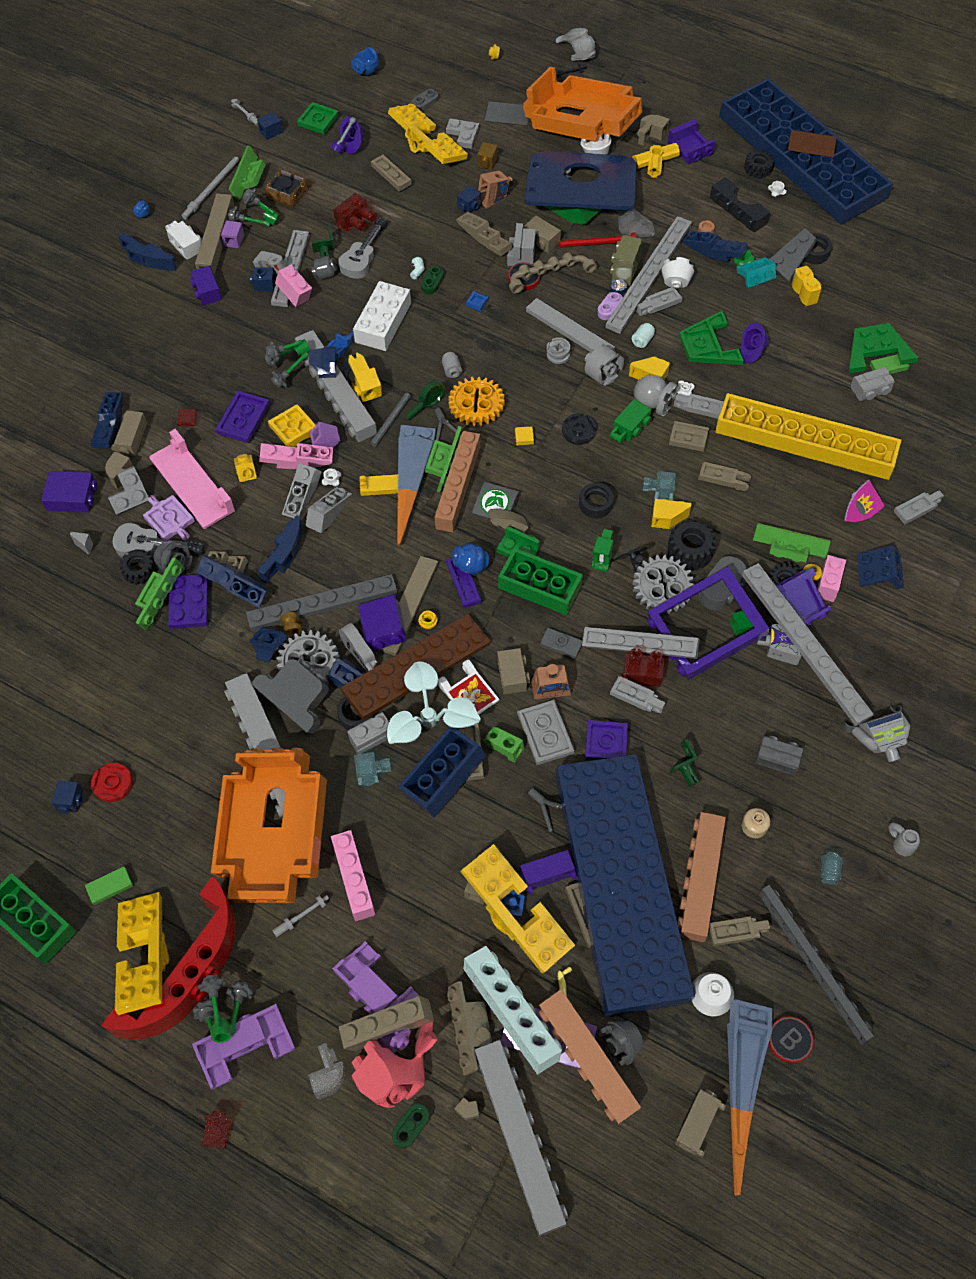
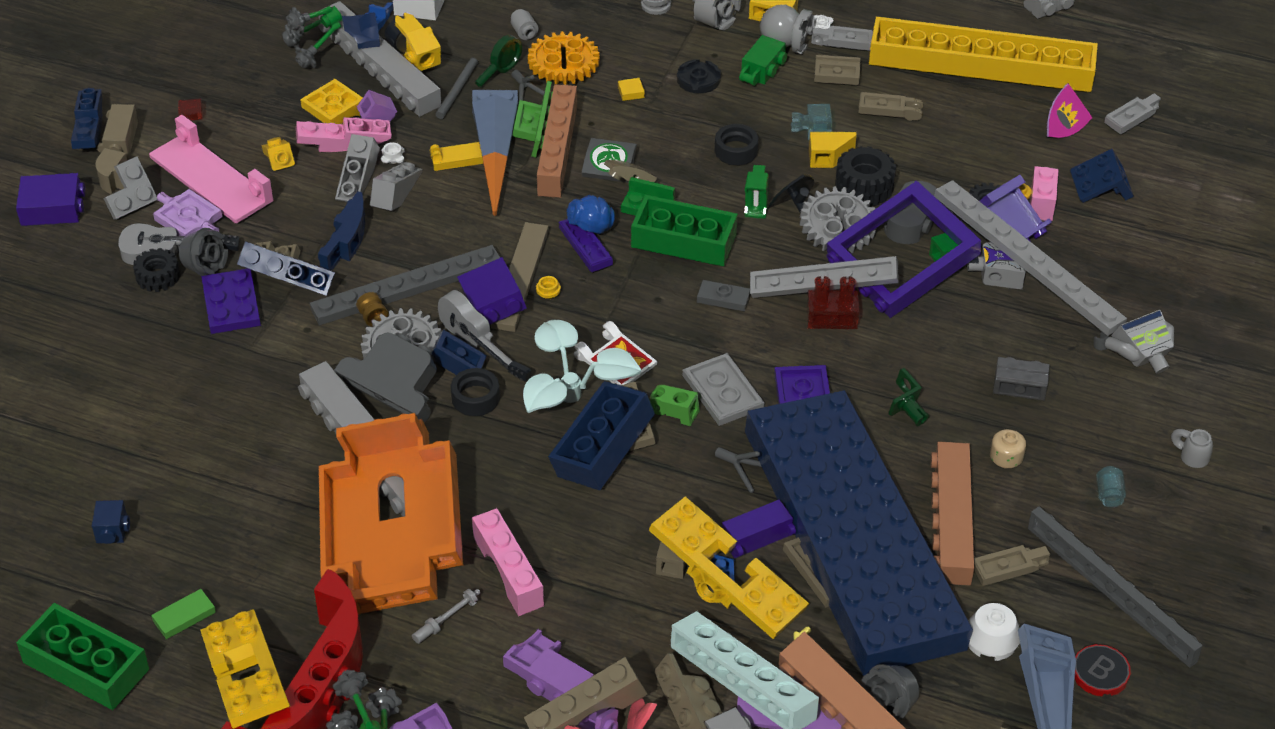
camera: 10 degrees left, 15 degrees down
light grey slope [70,532,93,554] -> none
red tile [91,763,133,802] -> none
bright green bracket [135,558,183,631] -> none
dark purple plate [215,391,270,443] -> none
dark blue slope [249,627,287,663] -> none
reddish brown plate [341,614,491,720] -> none
light grey brick [347,713,389,755] -> none
clear light blue brick [354,752,391,786] -> none
dark tan brick [497,648,530,694] -> none
nougat torso [531,664,571,700] -> none
light grey hinge [610,676,665,714] -> none
bright green bracket [753,523,831,563] -> none

